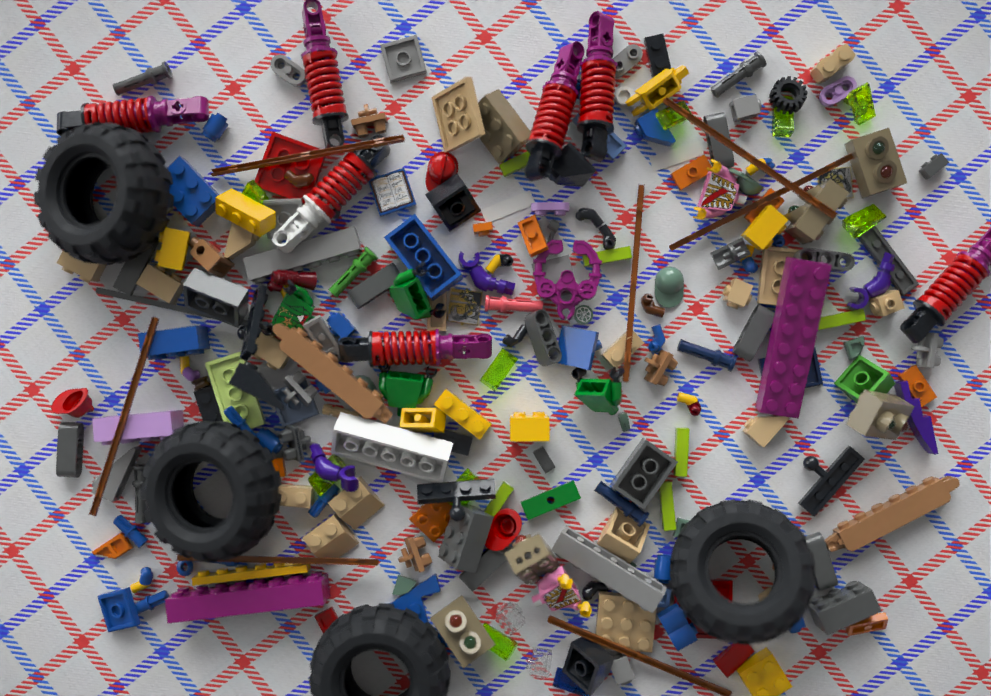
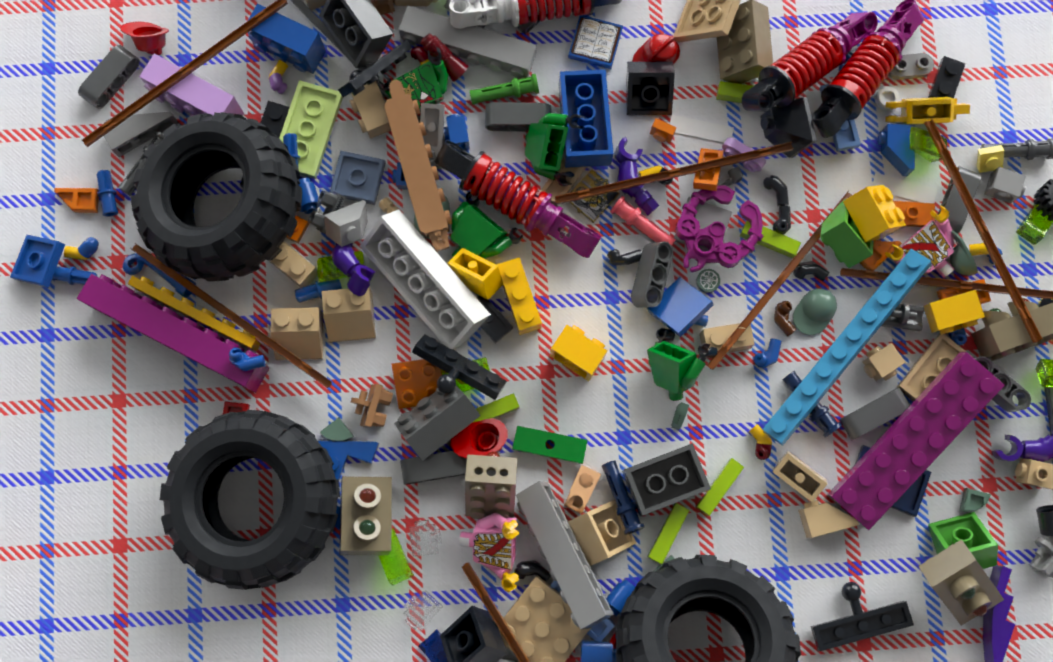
camera: 30 degrees right, 10 degrees down
dark brown bush [191,376,211,391] -> none
black slope [228,361,286,411] -> none
light grey hips [283,371,318,407] -> none
clear neon green slope [480,348,518,391] -> none
dark grey piece [533,446,556,474] -> none
medium nougat hips [644,349,678,386] -> none
blue arm [740,244,758,273] -> none
lime piece [818,309,866,330] -> none
orange plate [898,365,937,407] -> none
none -> blue arm [229,348,266,371]
none -> light grey slope [324,200,368,247]
none -> dark orange piece [555,142,794,205]
none -> light nougat leg [564,465,601,514]
none -> dark azure plate [762,249,931,446]
none -> tan brick [773,451,828,503]
none -> black arm [793,261,830,281]
none -> bright green slope [820,198,874,268]
none -> yellow brick [843,185,906,242]
none -> orange tile [859,240,902,271]
none -> light yellow plate [977,145,1004,173]

